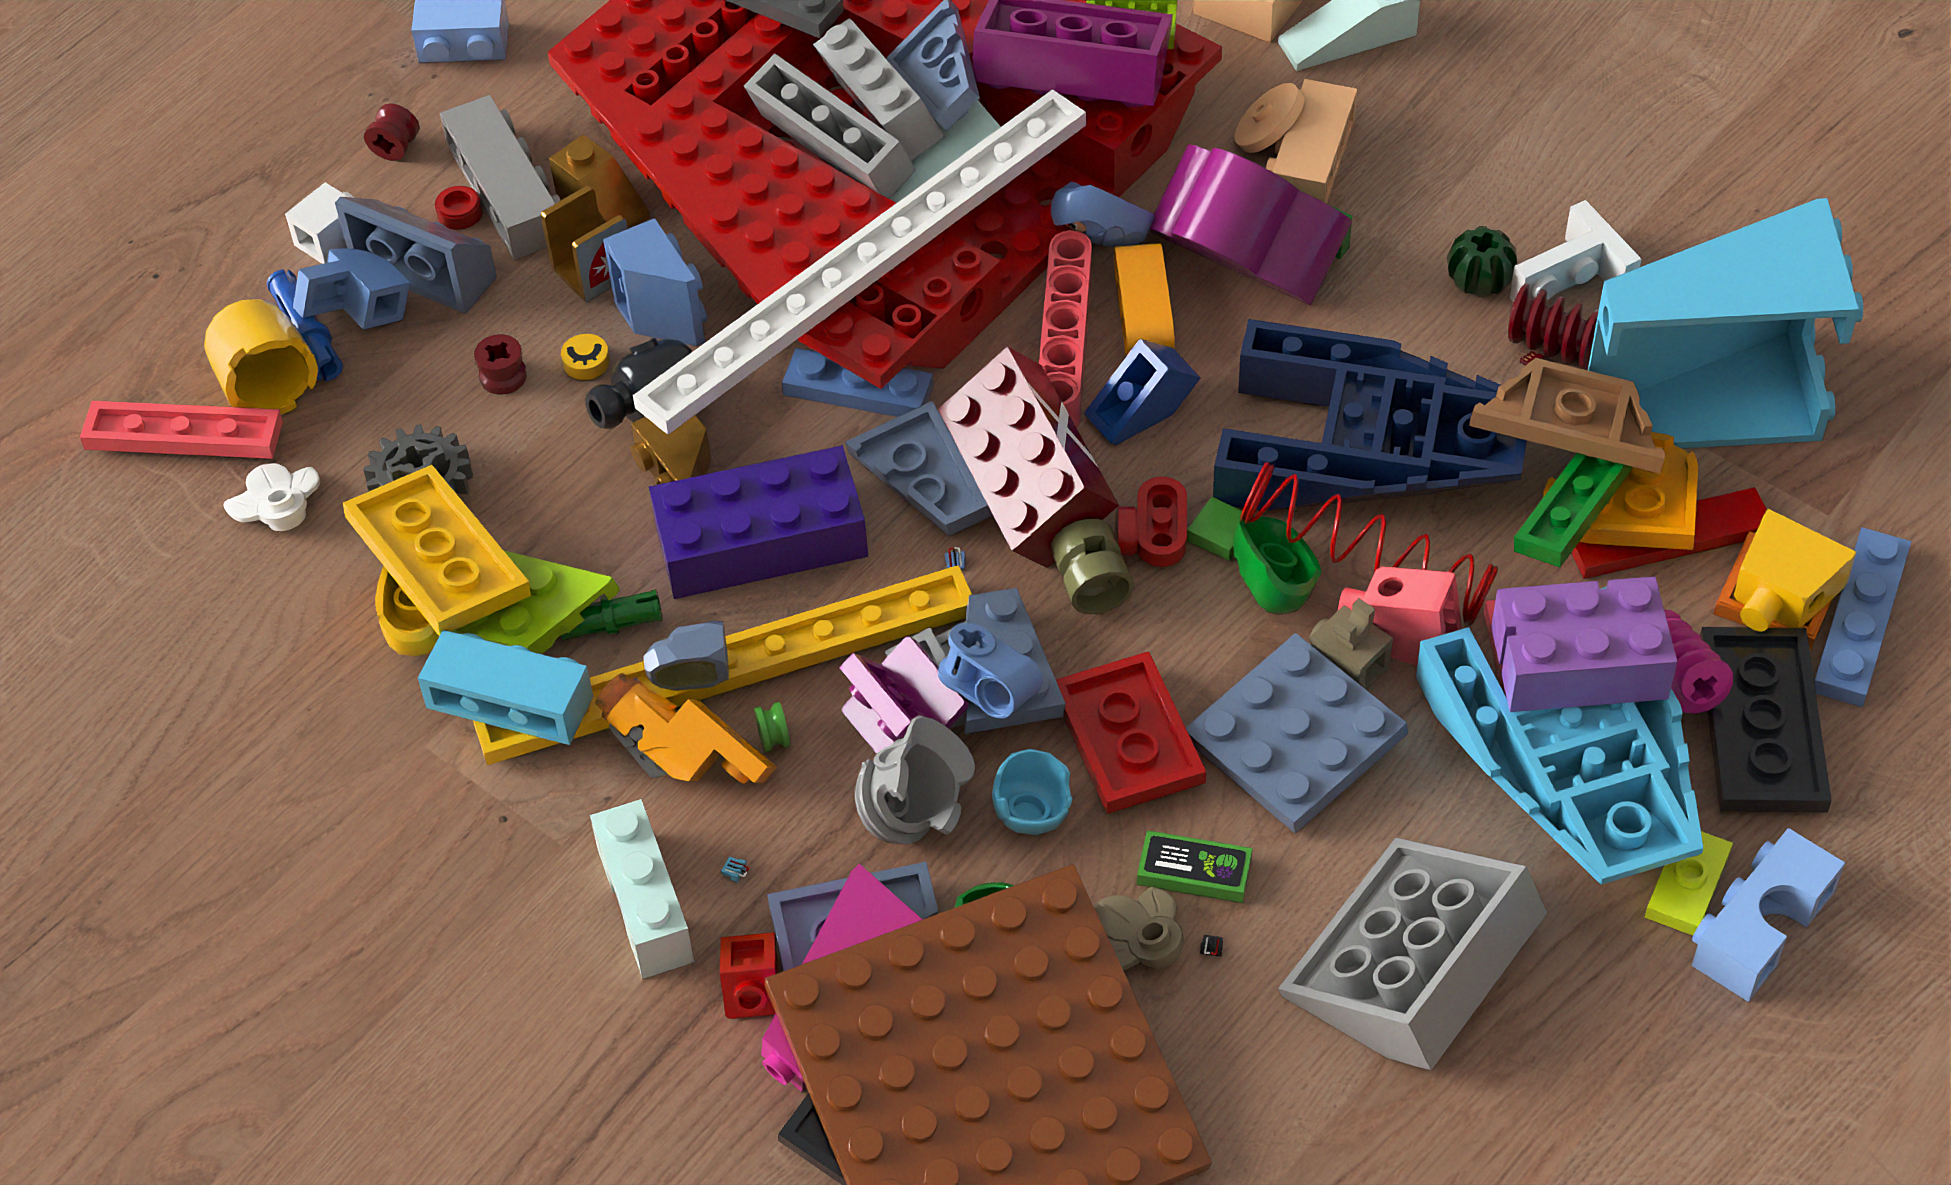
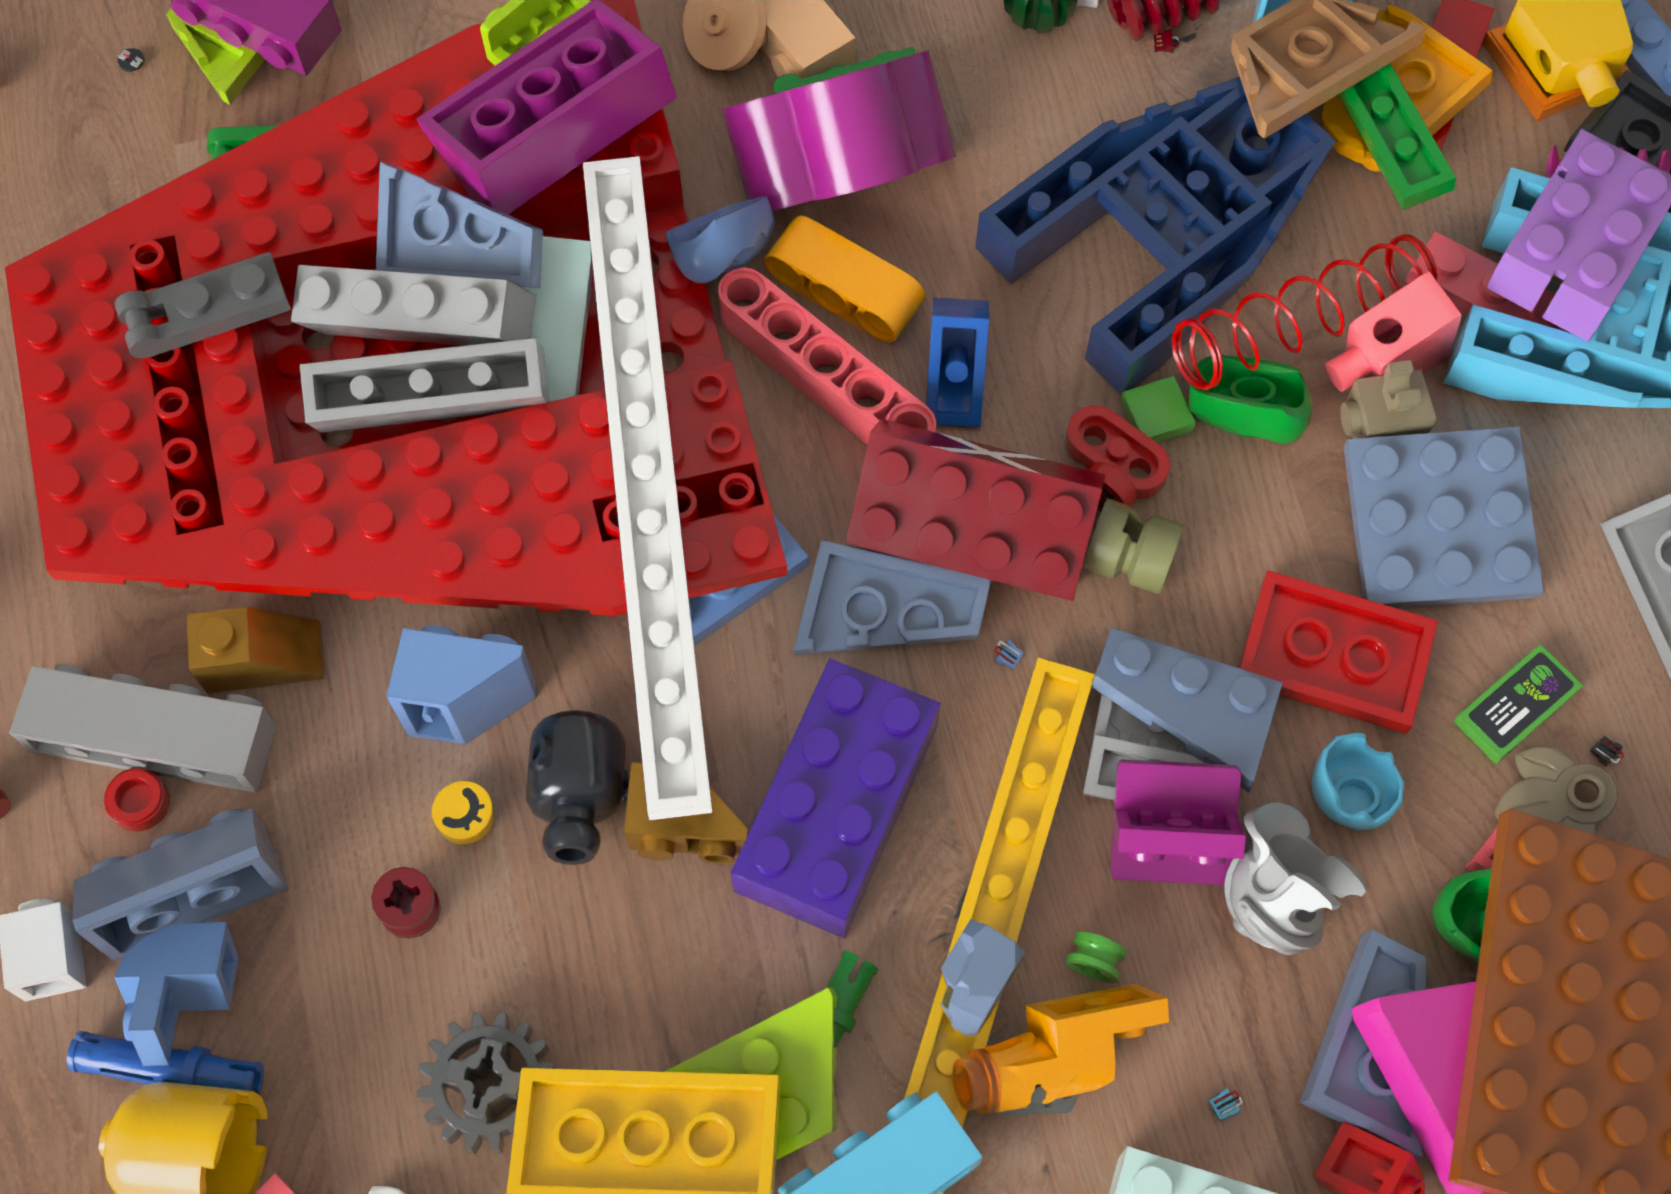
camera: 55 degrees left, 15 degrees up
pearl gold piece [541,185,628,303] -> none
medium blue piece [938,623,1043,719] -> none

